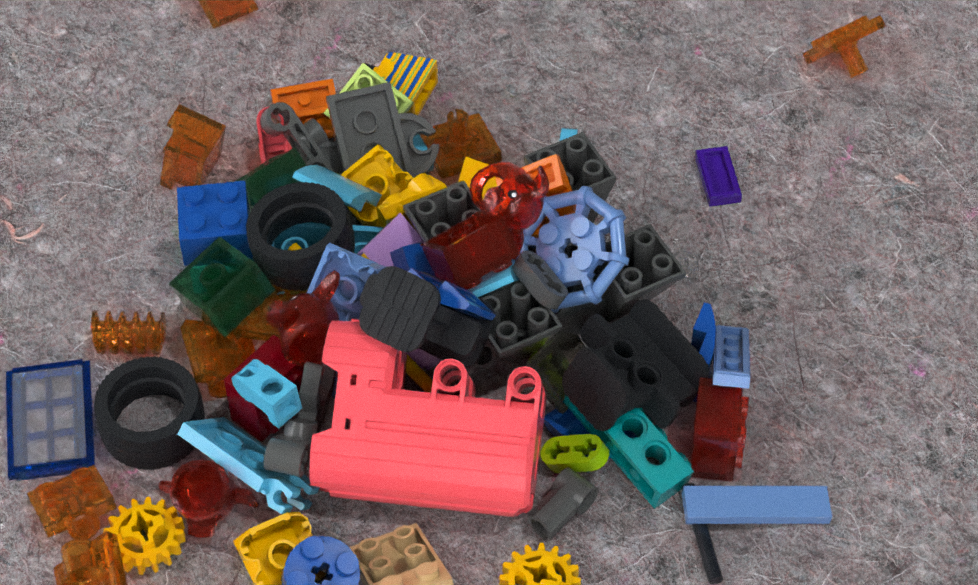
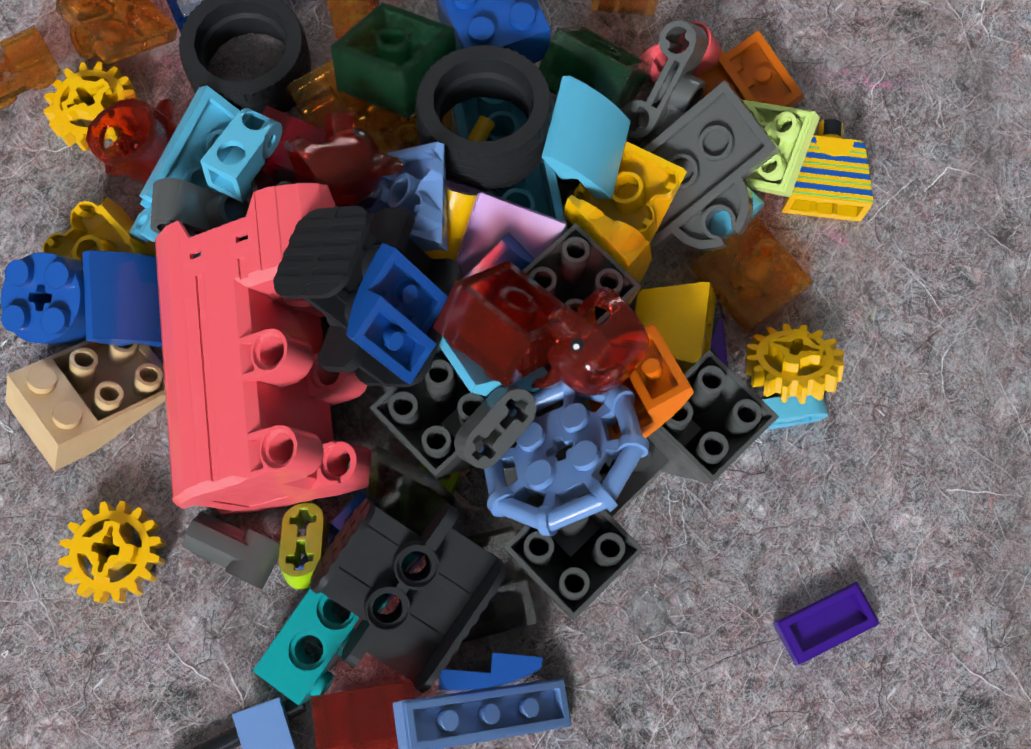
camera: 70 degrees right, 20 degrees up
none -> blue slope [82,250,162,347]
none -> yellow gear [745,323,845,404]

